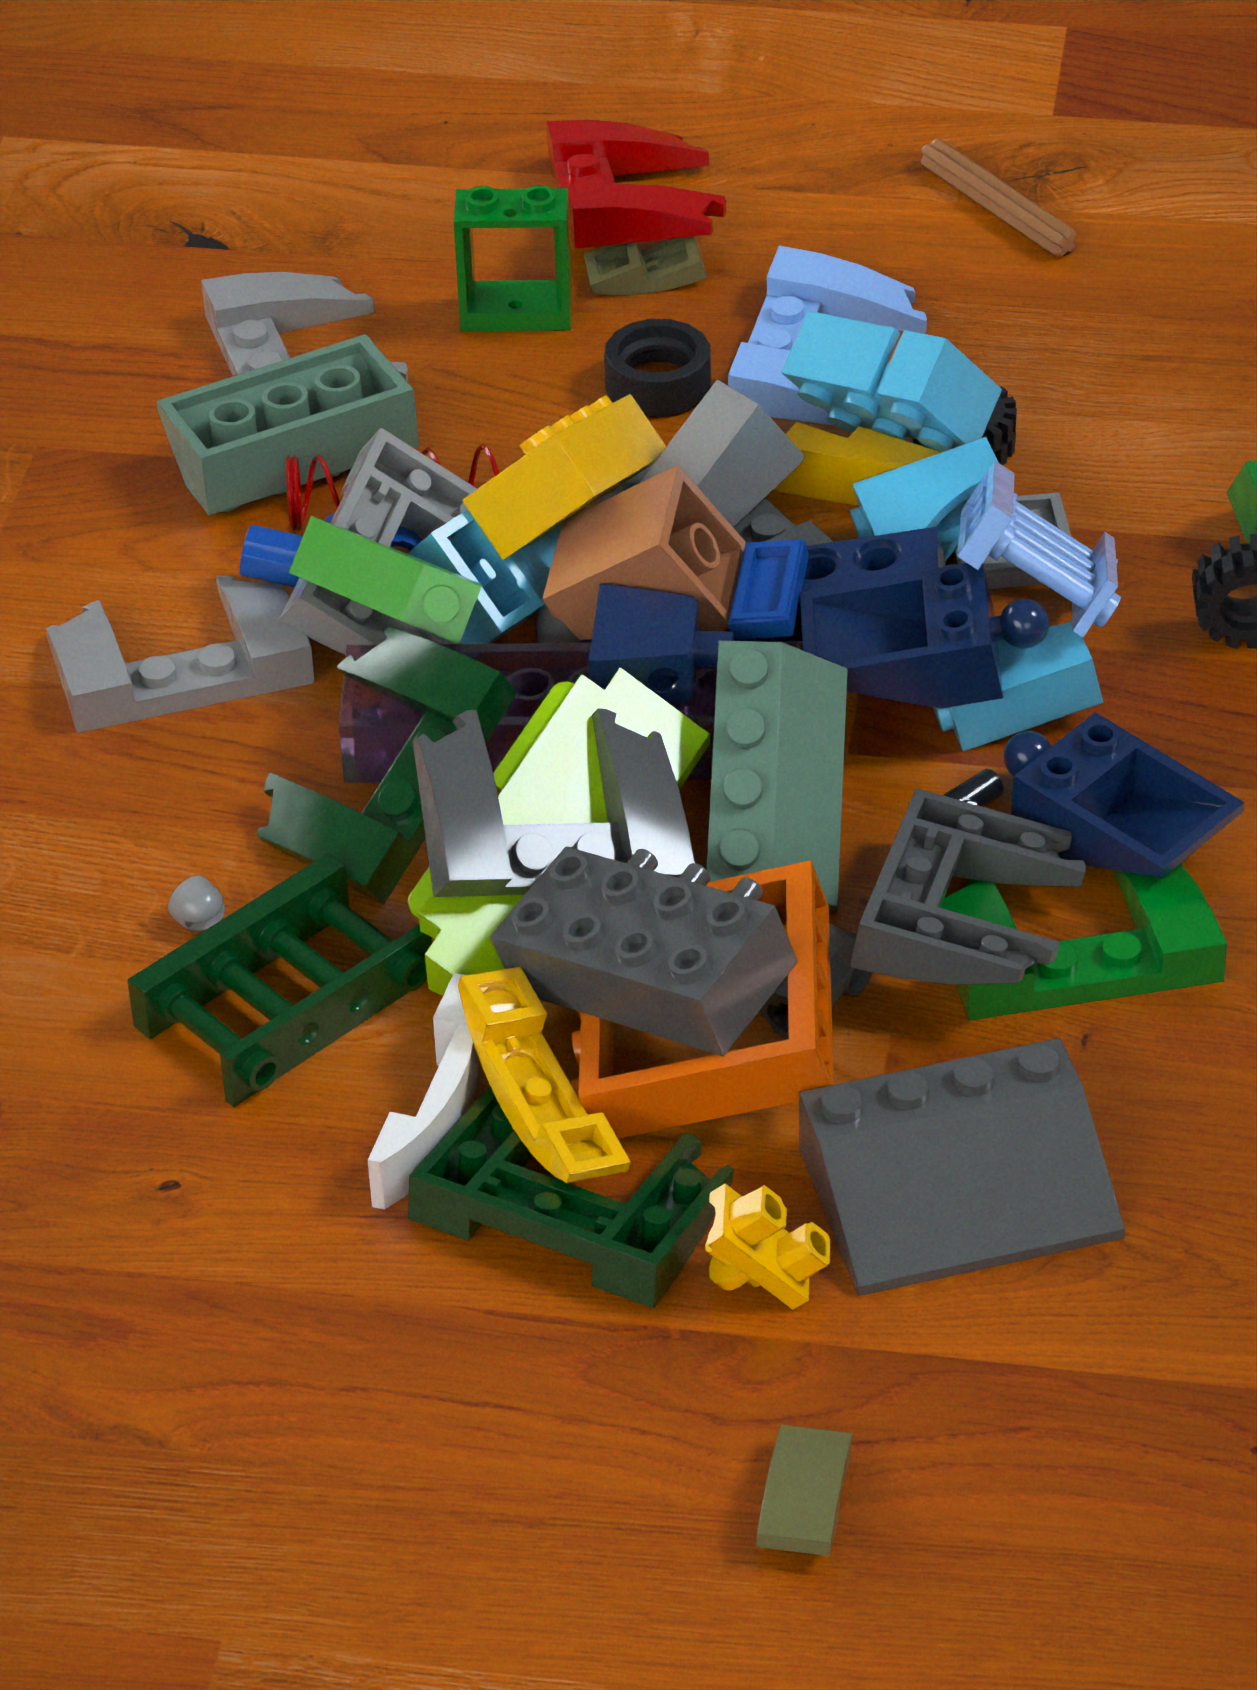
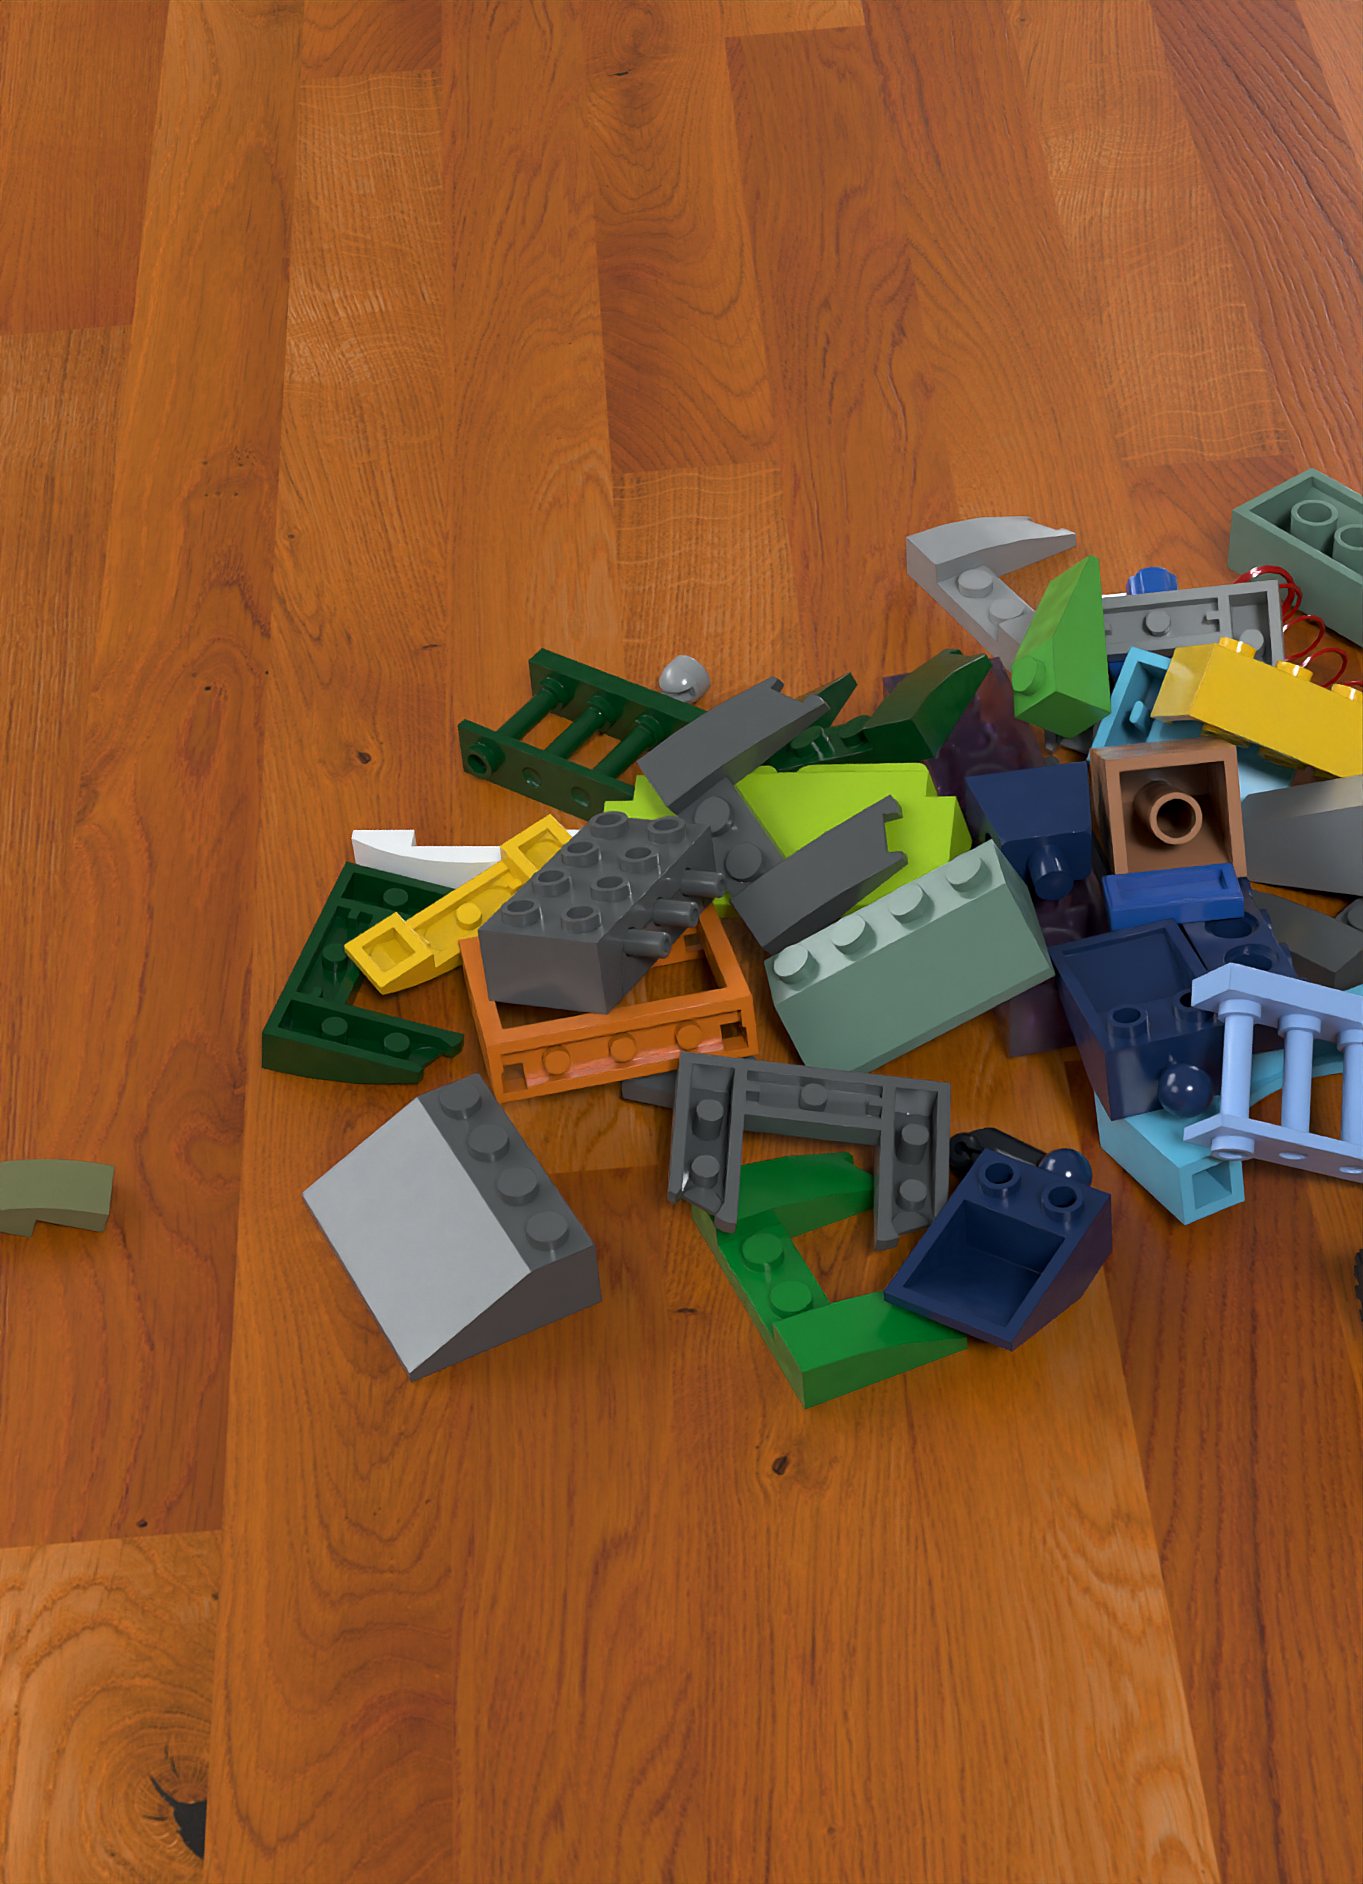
camera: 80 degrees right, 0 degrees up
yellow hips [705,1184,830,1310] -> none

